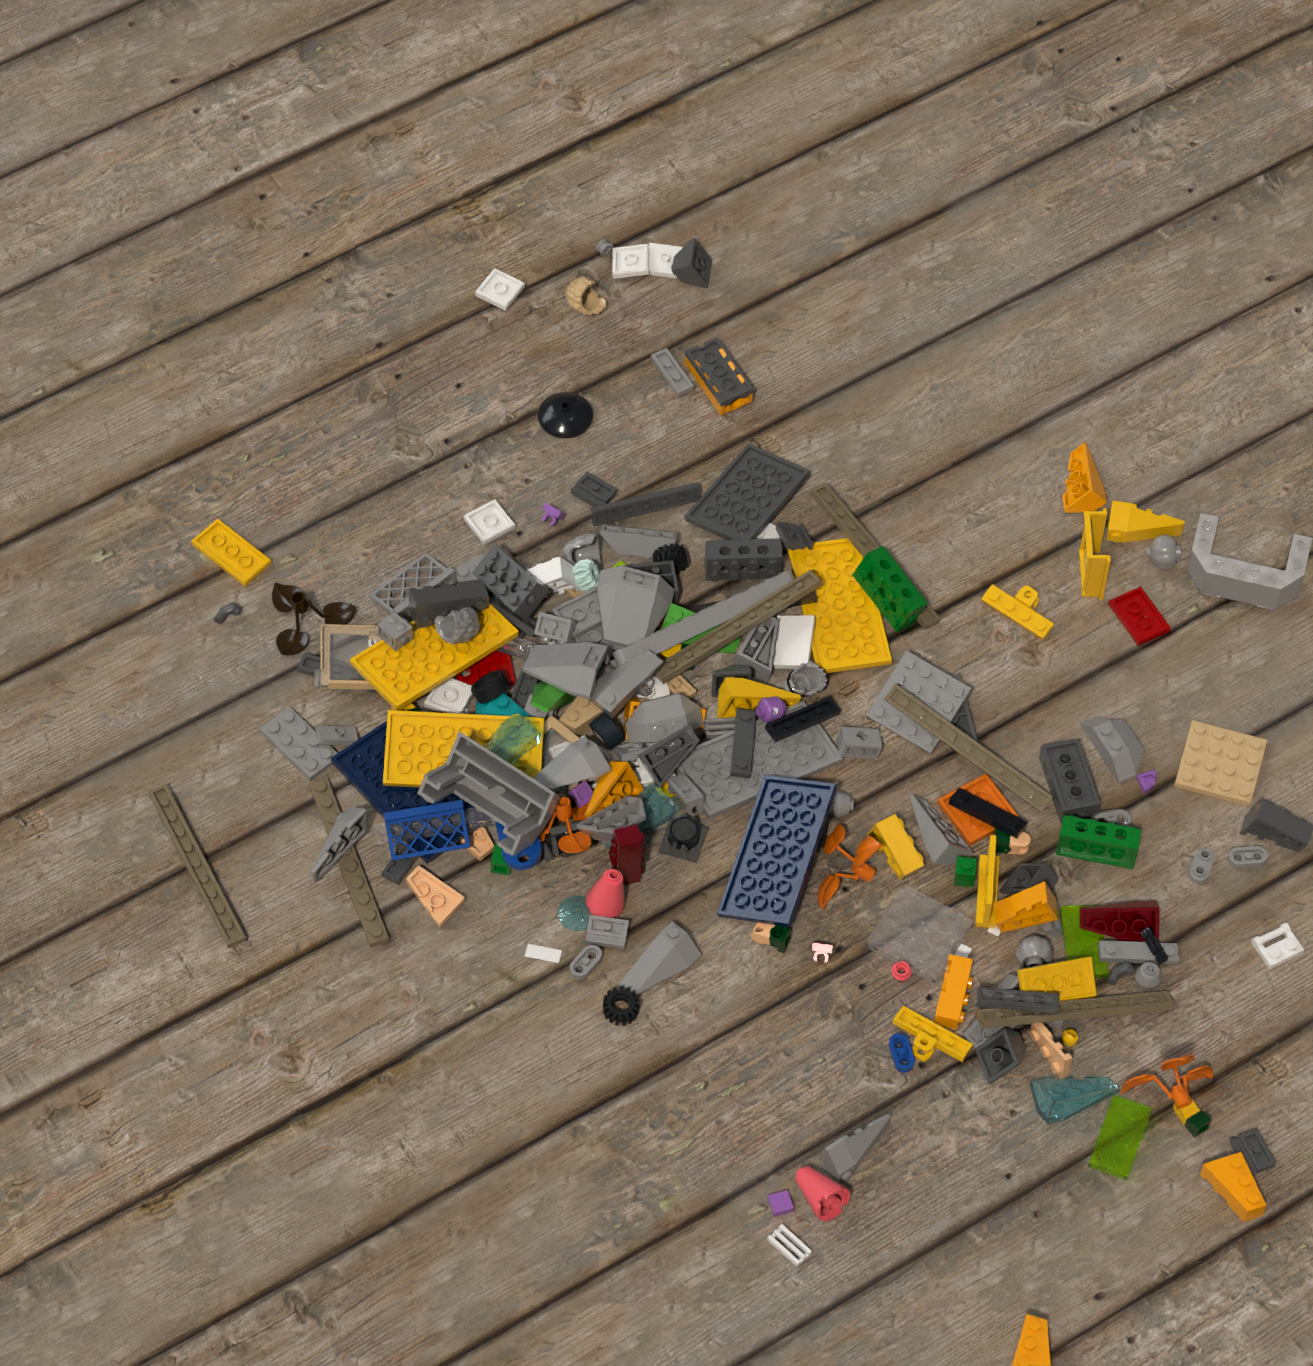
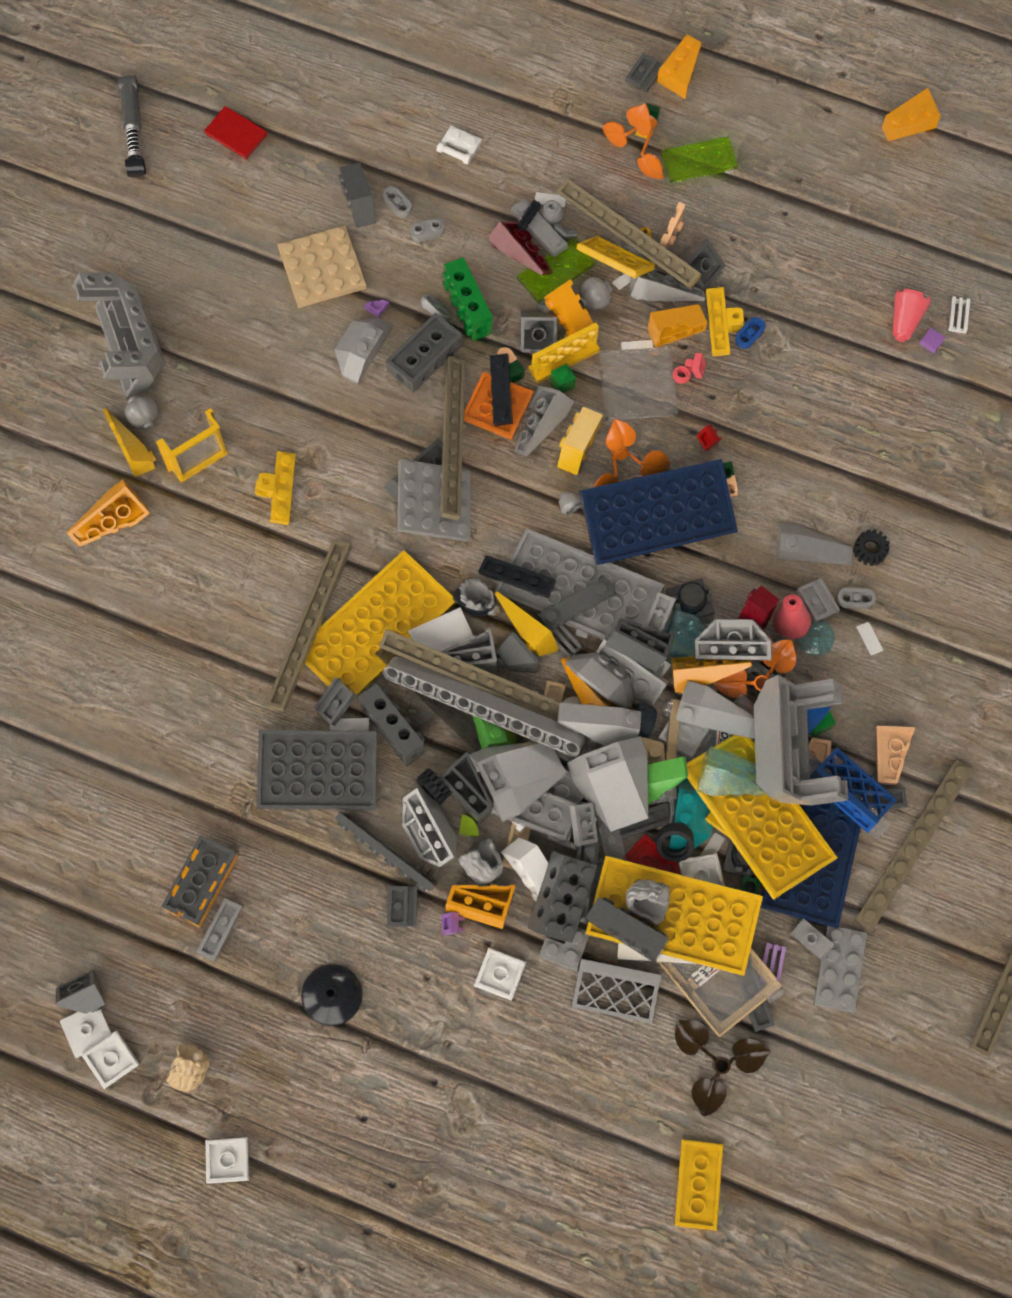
camera: 125 degrees left, 15 degrees up
dark grey arm [214,602,241,624] -> none
light grey wedge [311,808,368,883] -> none
light grey head [377,612,413,651] -> none
medium lavender tile [568,780,593,808] -> none
light aqua gear [572,559,600,592] -> none
light grey bush [596,239,613,257] -> none
medium lavender head [756,696,786,723] -> none
light grey wedge [822,1114,891,1184] -> none
light grey brick [836,727,882,759] -> none
green brick [852,546,928,632] -> none
dark grey plate [976,987,1059,1014] -> none
clear light blue wedge [1030,1077,1120,1124] -> none
red tile [1108,586,1171,646] -> none
none -> light orange wedge [445,885,516,929]
none -> white sticker [535,192,566,207]
none -> coral tile [685,353,706,379]
none -> lavender tile [758,942,786,985]

